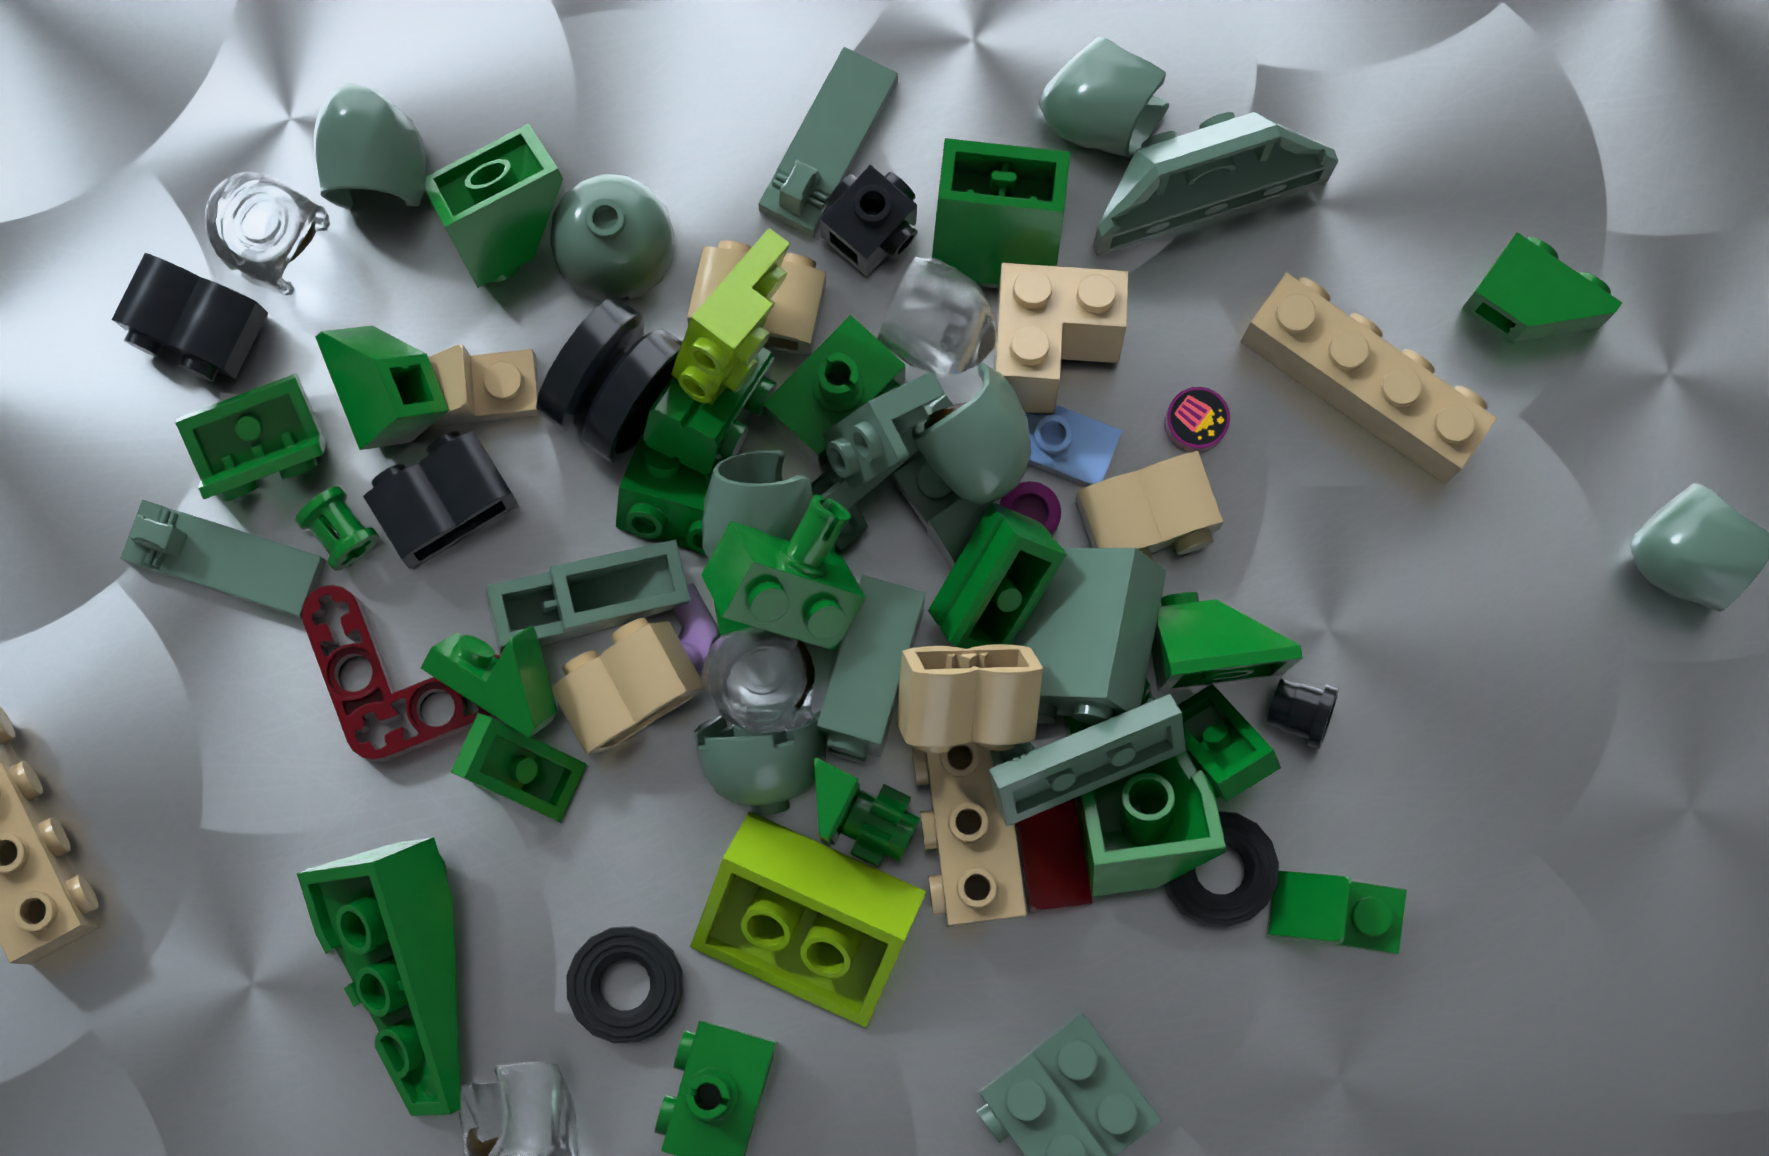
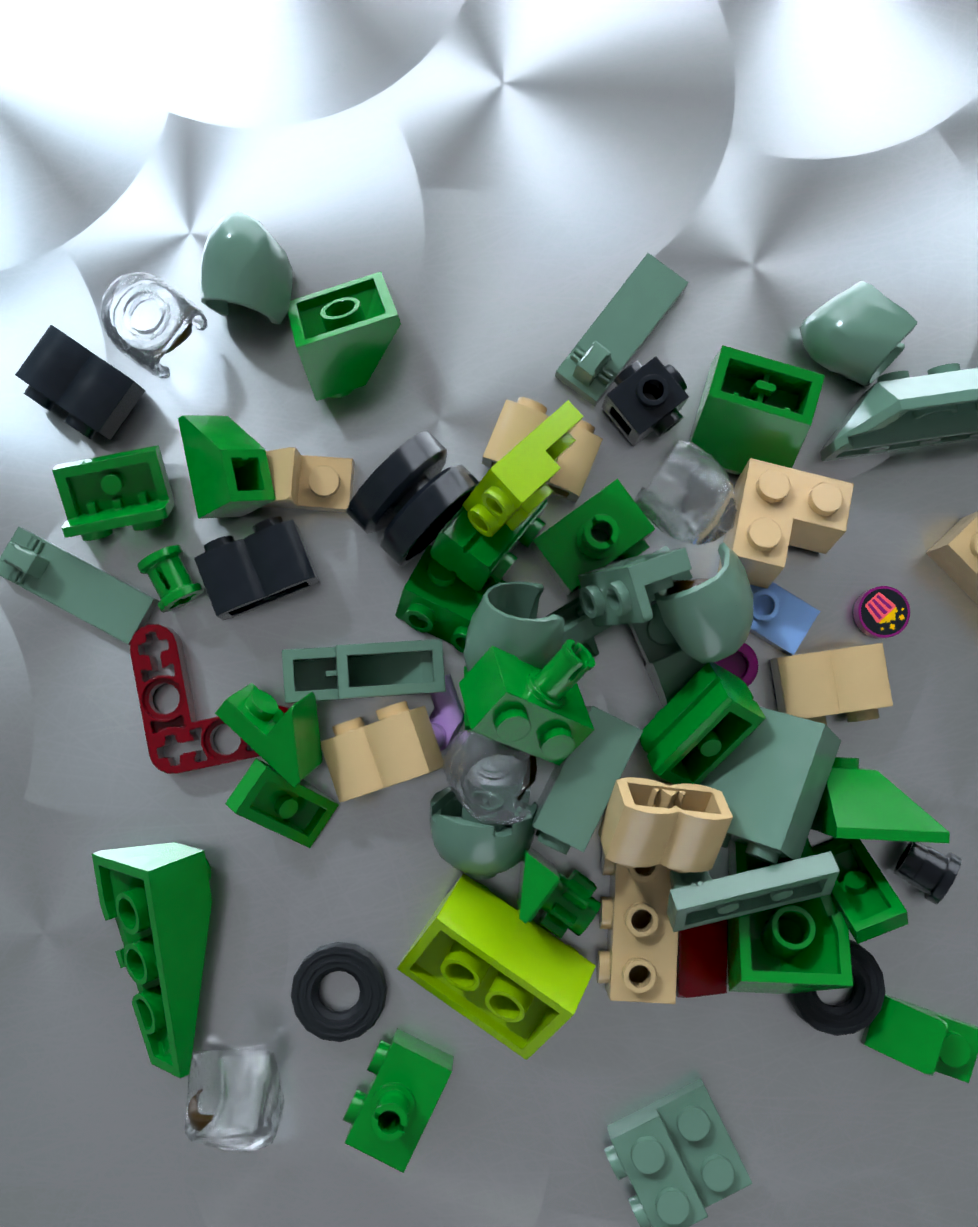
camera: 10 degrees right, 5 degrees up
sand green cylinder [550,174,674,301] -> none

